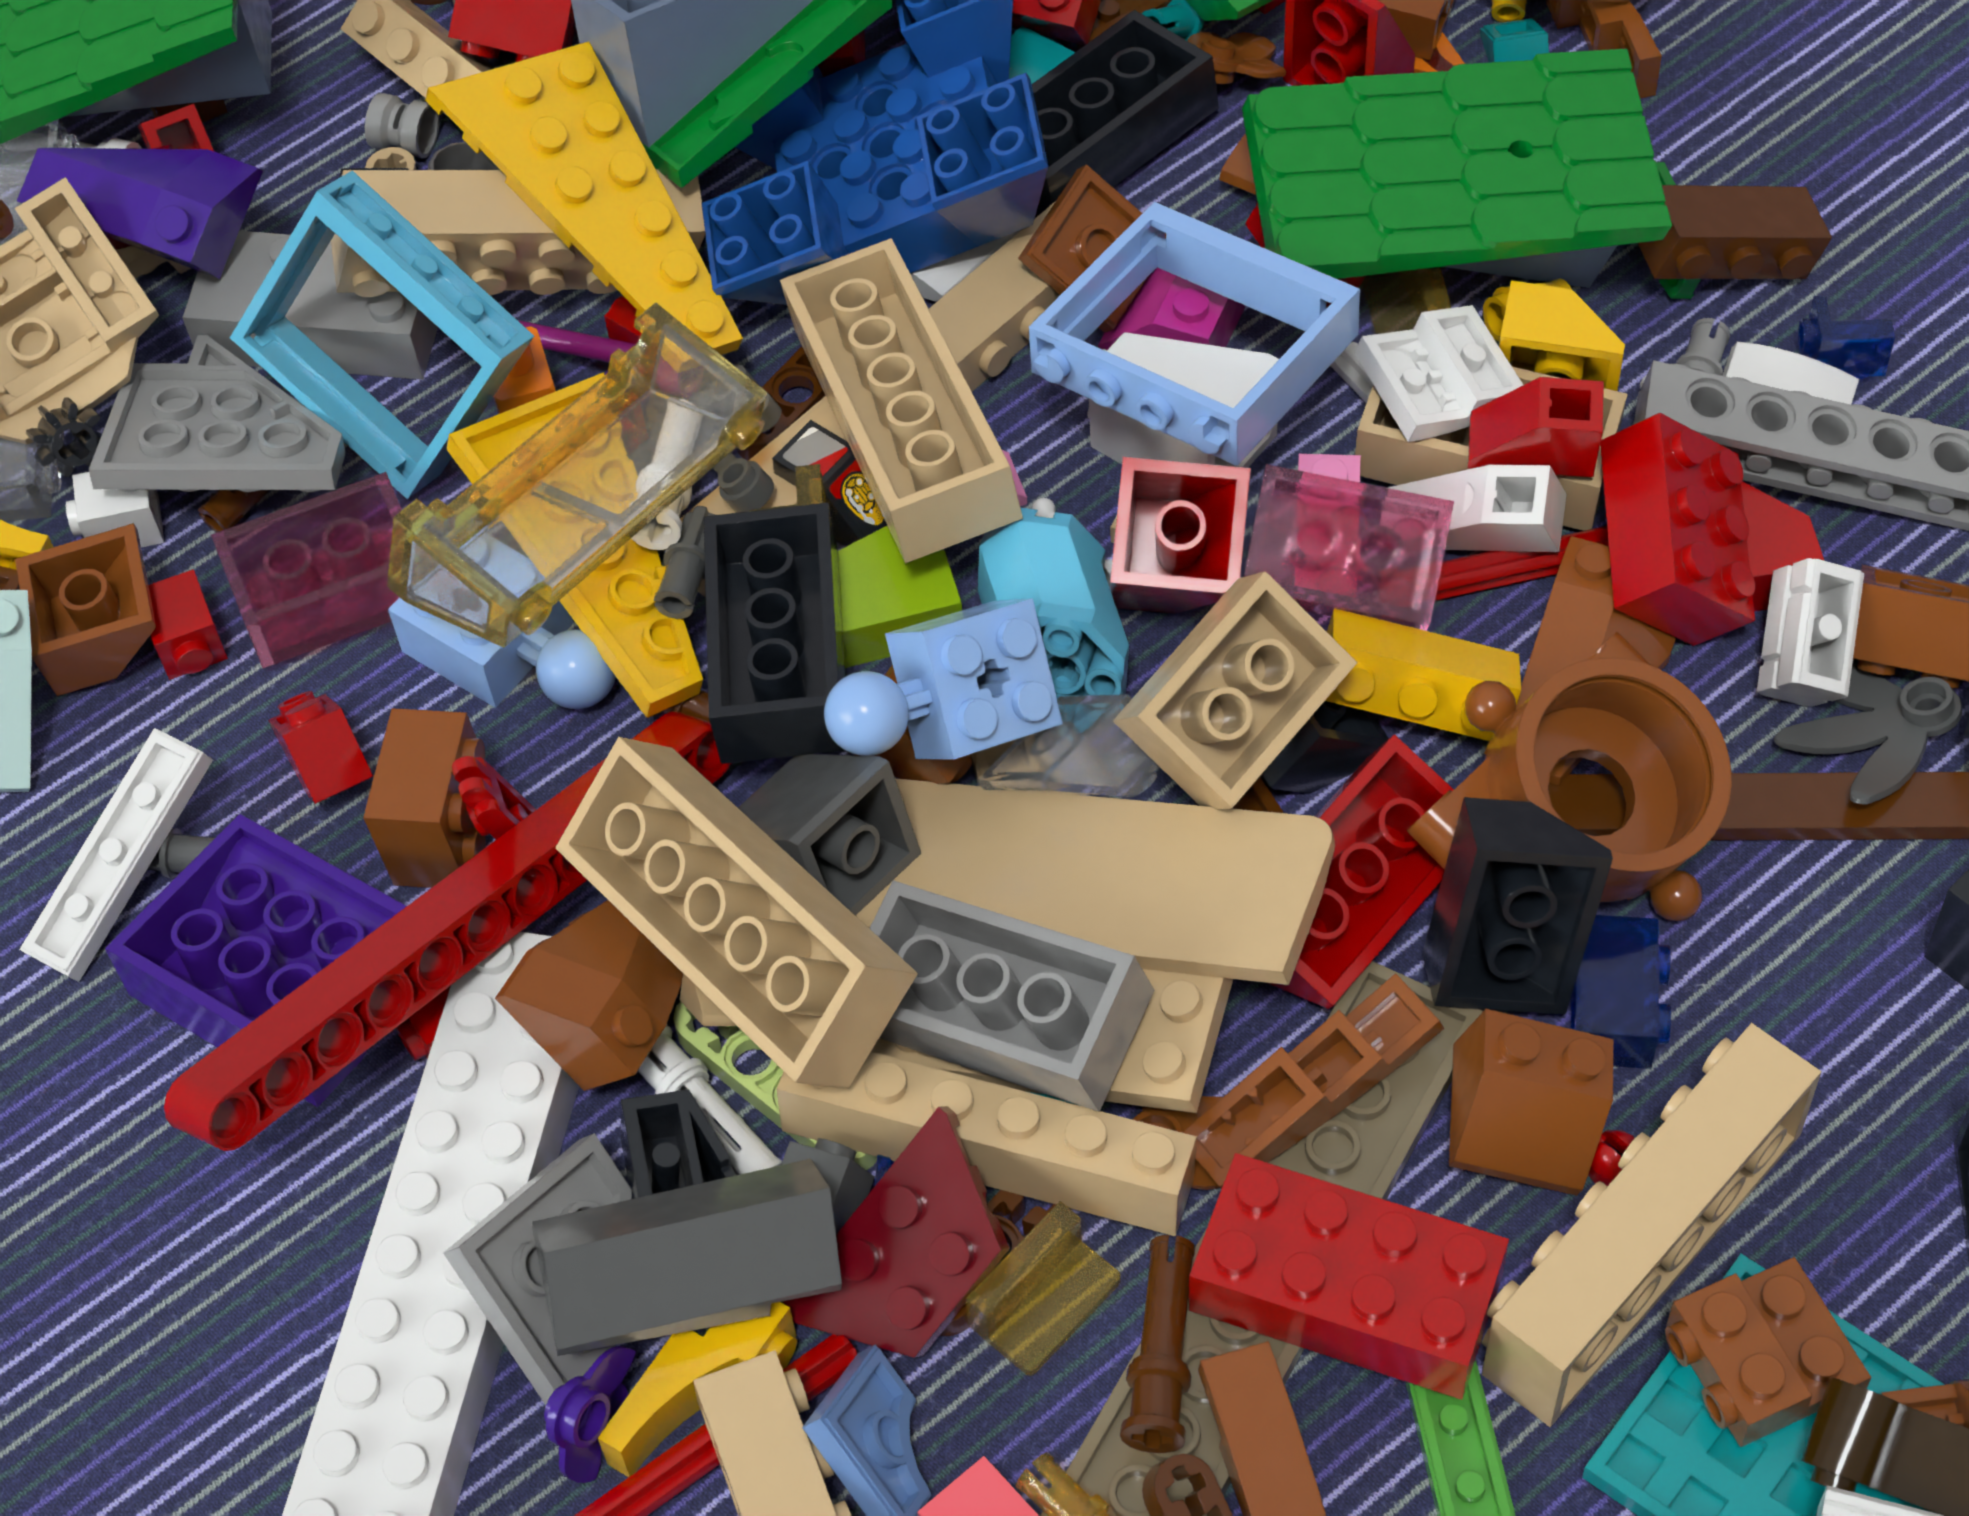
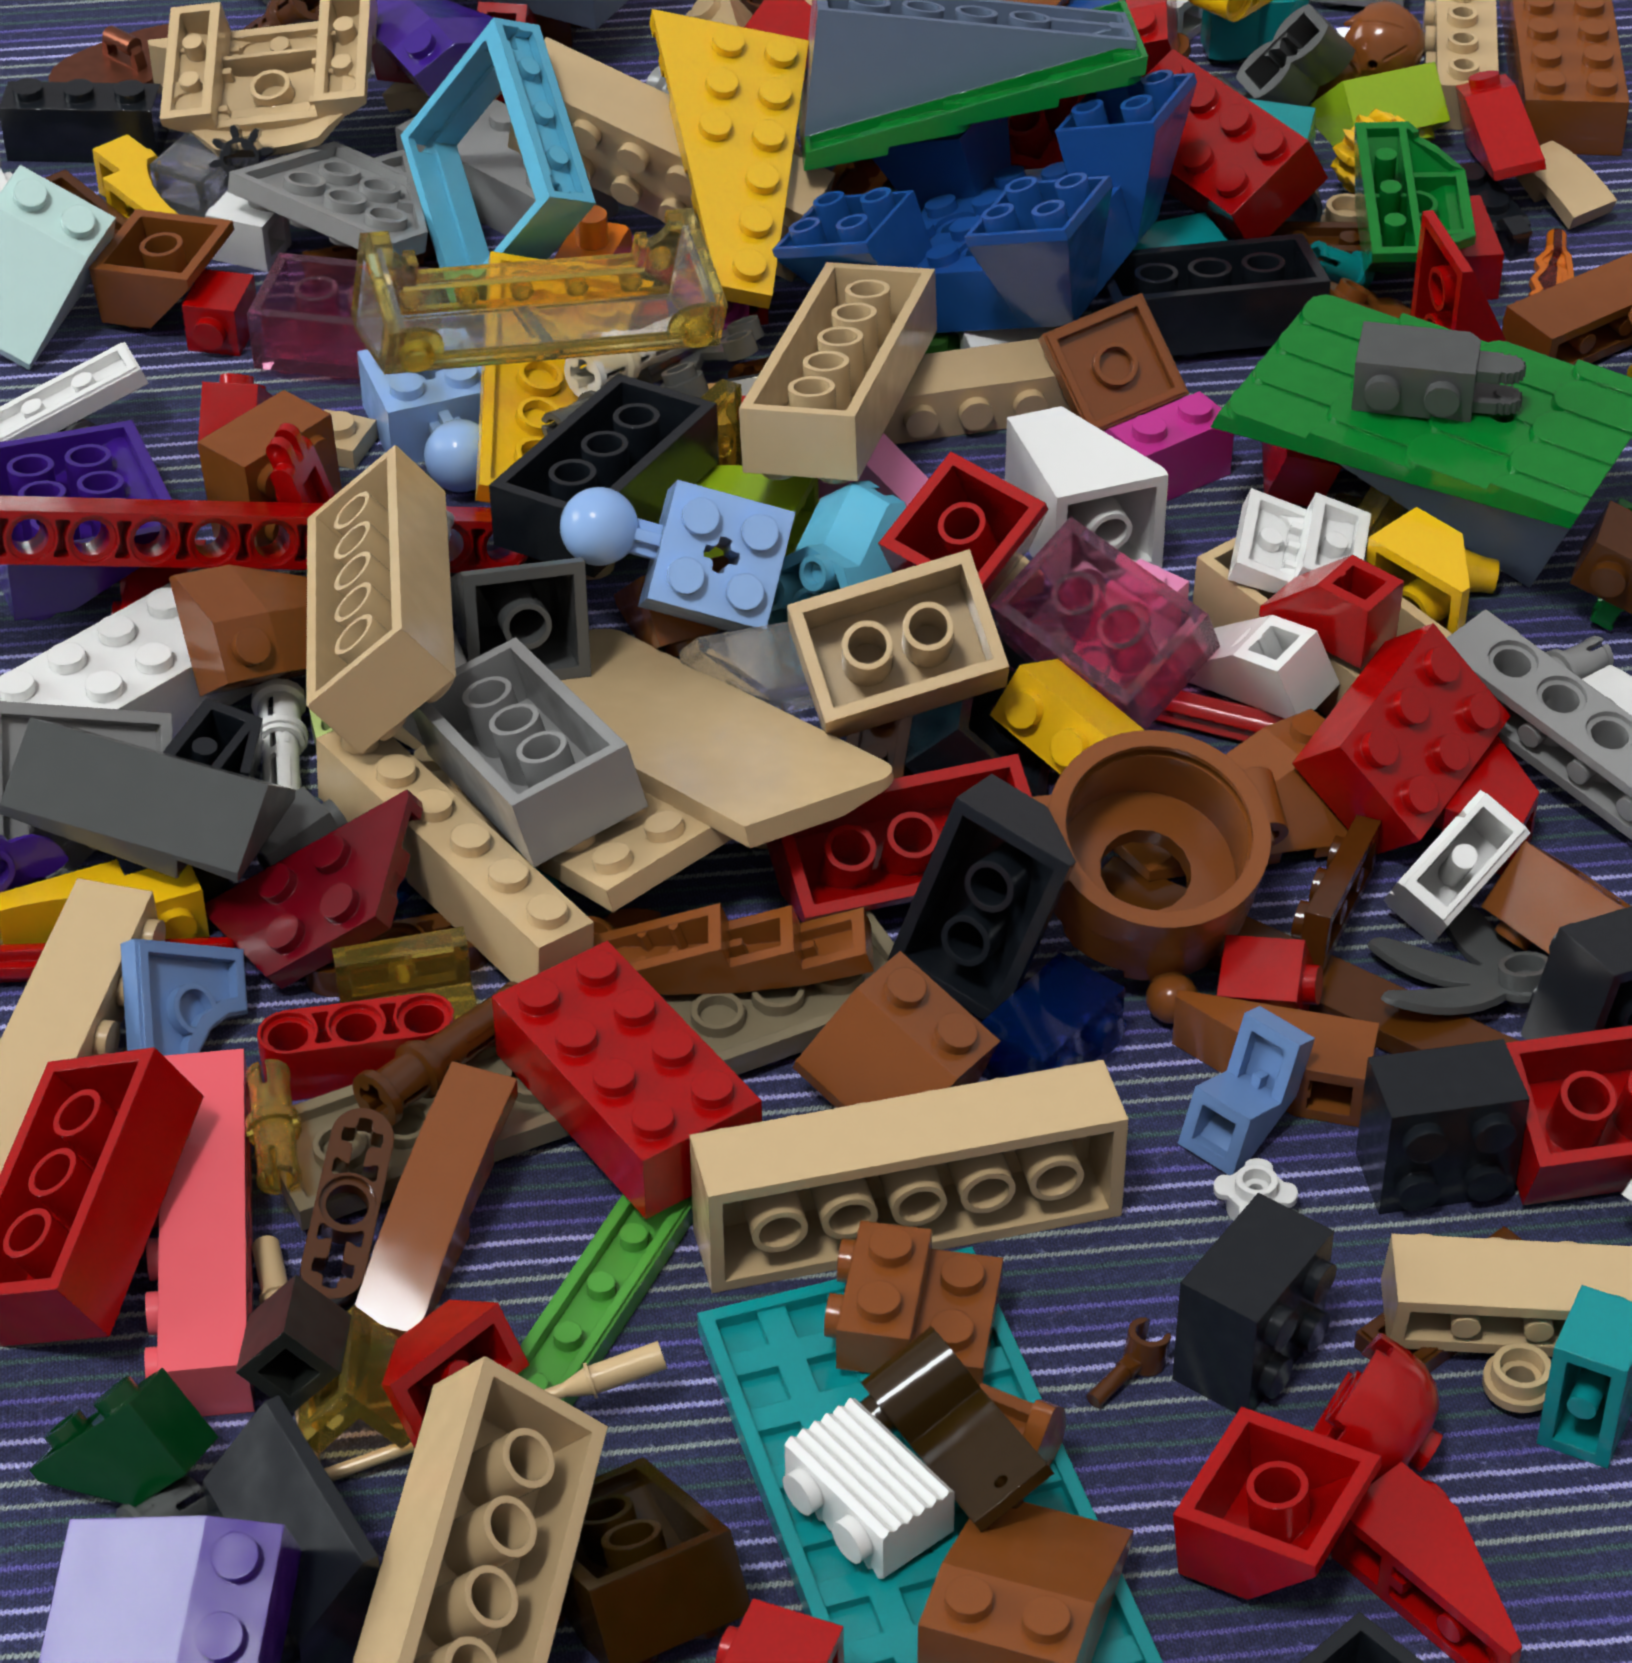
camera: 30 degrees right, 15 degrees down
light blue window [1029,202,1360,466] -> none
none -> red beam [257,993,455,1101]
none -> tan plate [324,409,378,470]
none -> reddish brown hand [1086,1317,1171,1408]
none -> dark orange slope [1172,989,1379,1127]
none -> medium blue slope [1178,1006,1315,1175]
none -> white plate [1213,1158,1298,1221]
none -> red brick [1216,935,1323,1011]
none -> reddish brown plate [1291,815,1382,970]
none -> dark grey hinge [1351,321,1526,423]

